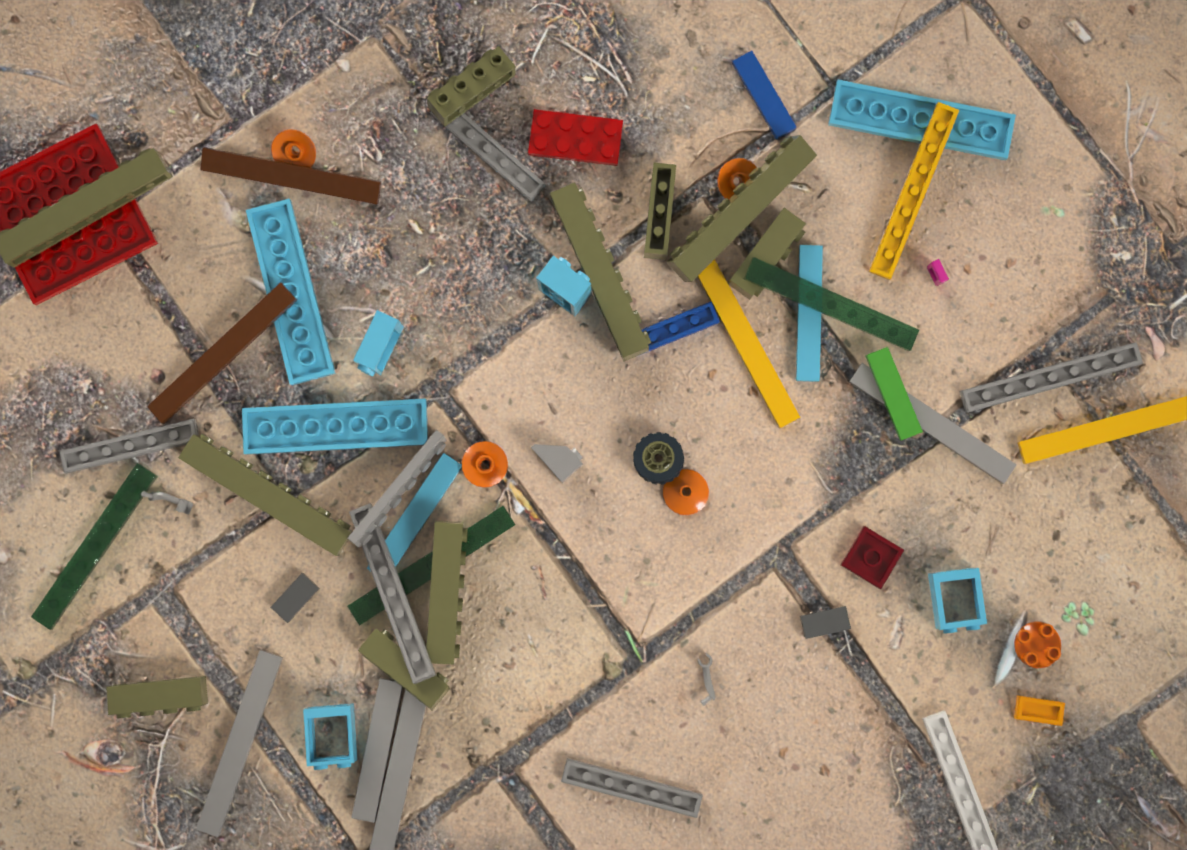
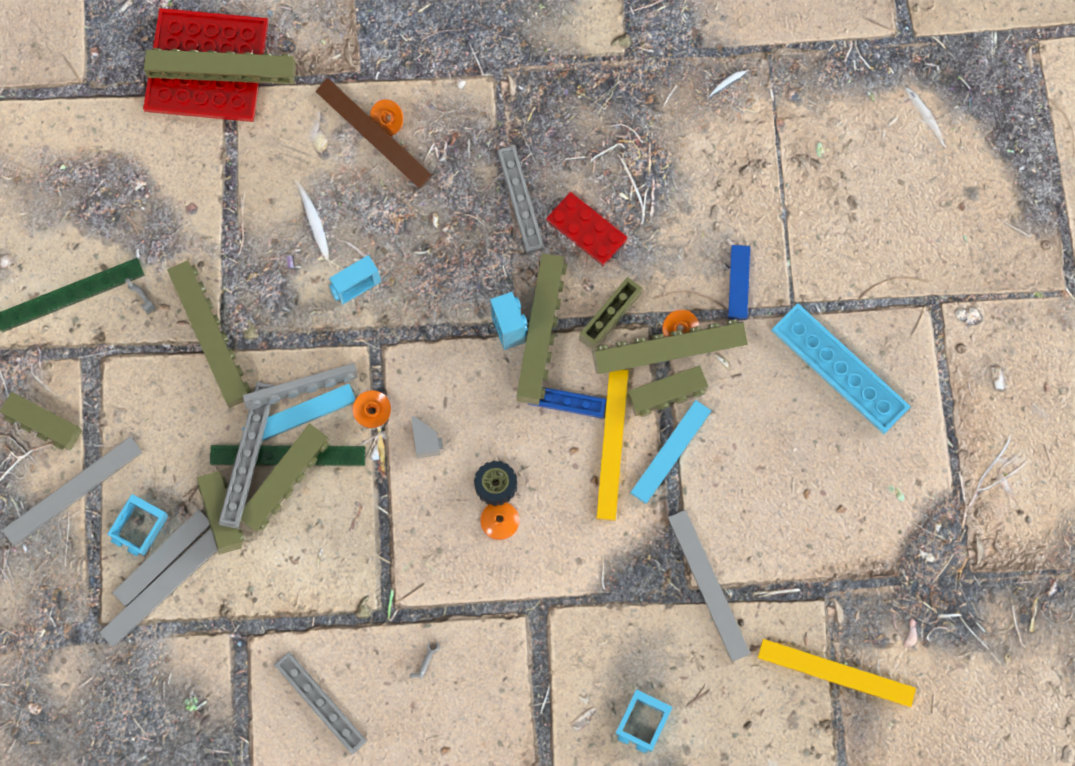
camera: 30 degrees right, 10 degrees down
light grey tile [59,419,199,474] -> none
reddish brown tile [147,282,297,424] -> none
medium azure plate [242,399,428,455] -> none
medium azure plate [246,198,336,386] -> none
dark grey tile [270,573,320,623] -> none
olive brick [427,46,516,127] -> none
clear green tile [744,257,919,351] -> none
dark grey tile [800,606,851,639] -> none
dark red tile [840,526,904,590] -> none
bright green tile [865,347,923,441] -> none
yellow tile [869,102,959,280] -> none
dark pink tile [927,259,949,286] -> none
light grey tile [959,342,1143,413] -> none

